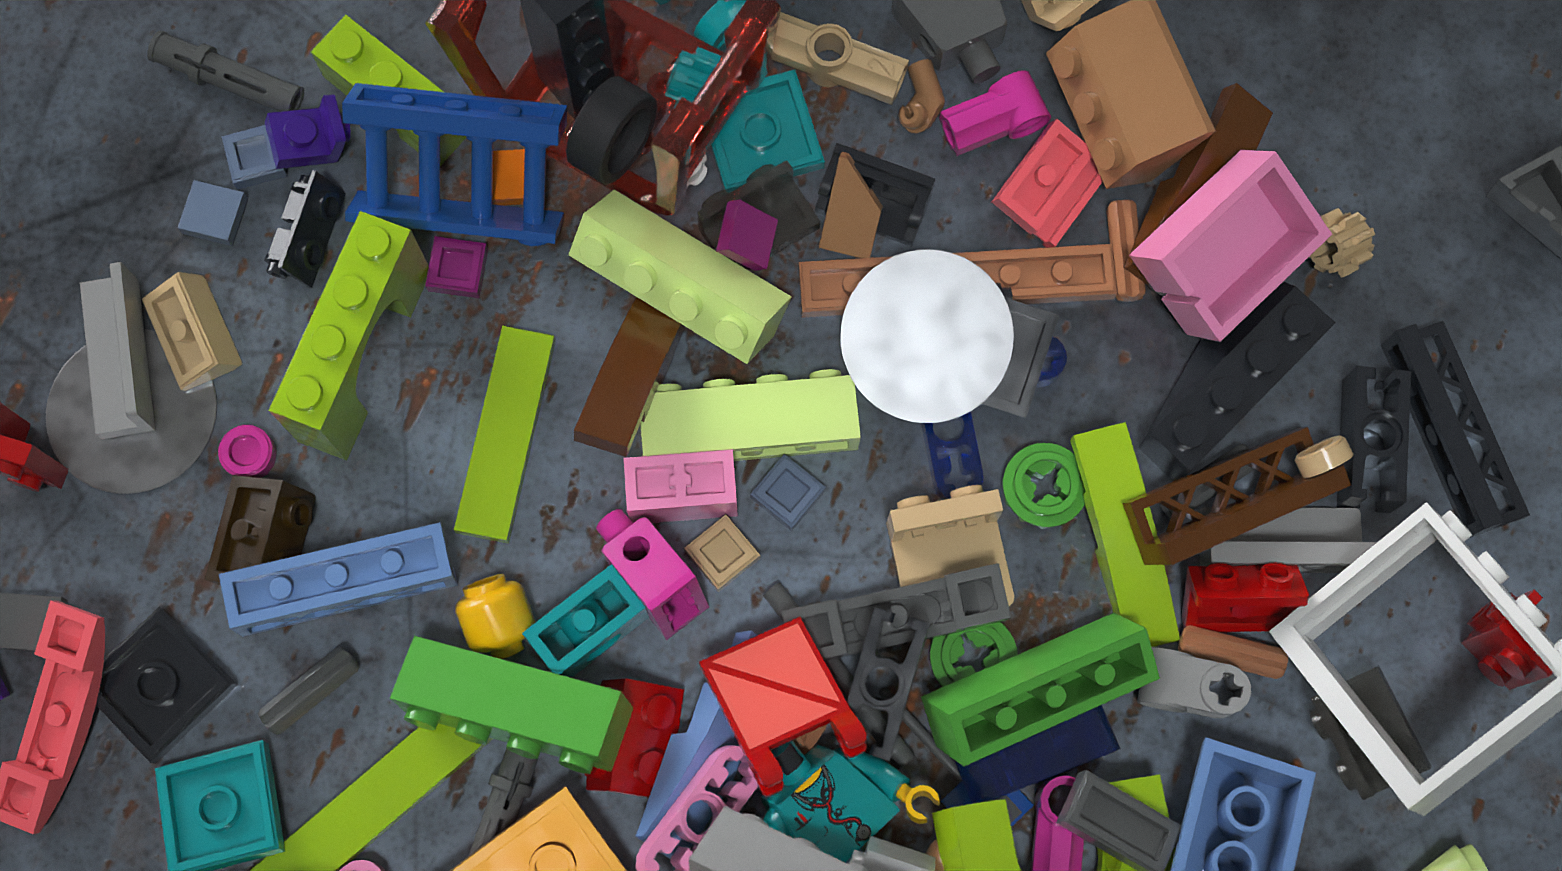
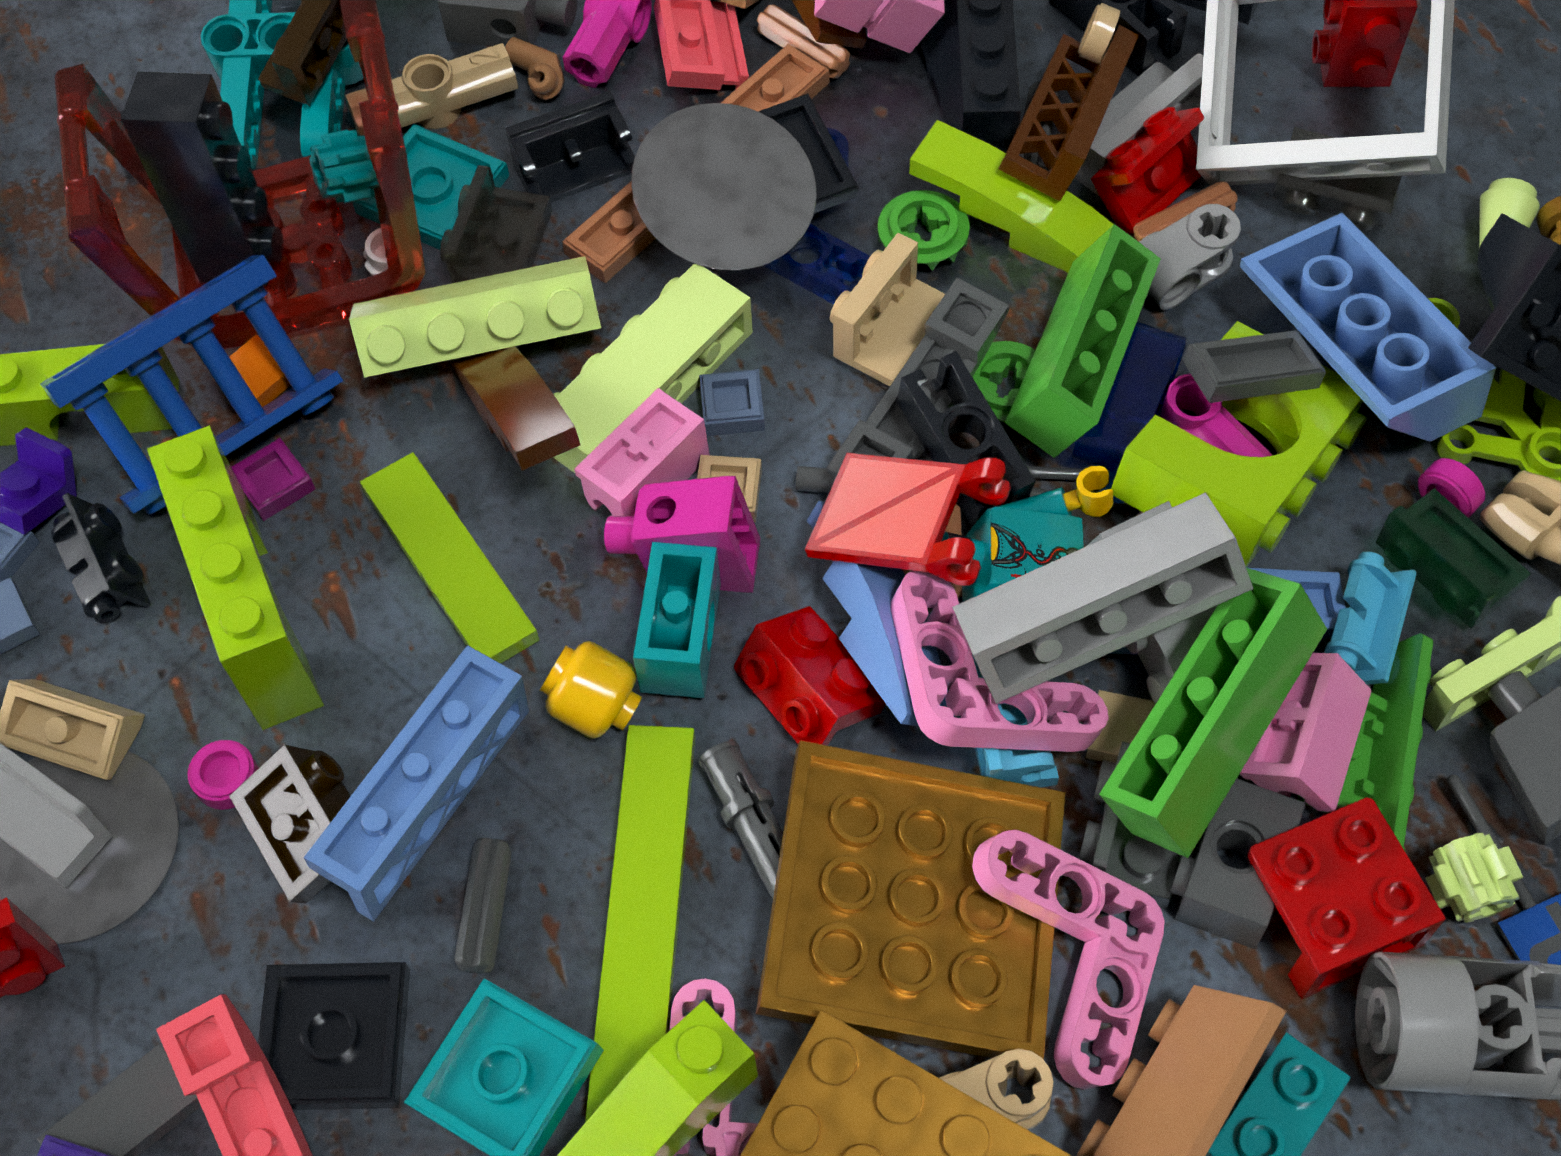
camera: 40 degrees left, 15 degrees down
bright green brick [390,636,633,774] -> none
black tyre [566,76,657,185] -> none
magenta tile [716,200,778,271] -> none
medium nougat tile [819,152,883,258] -> none

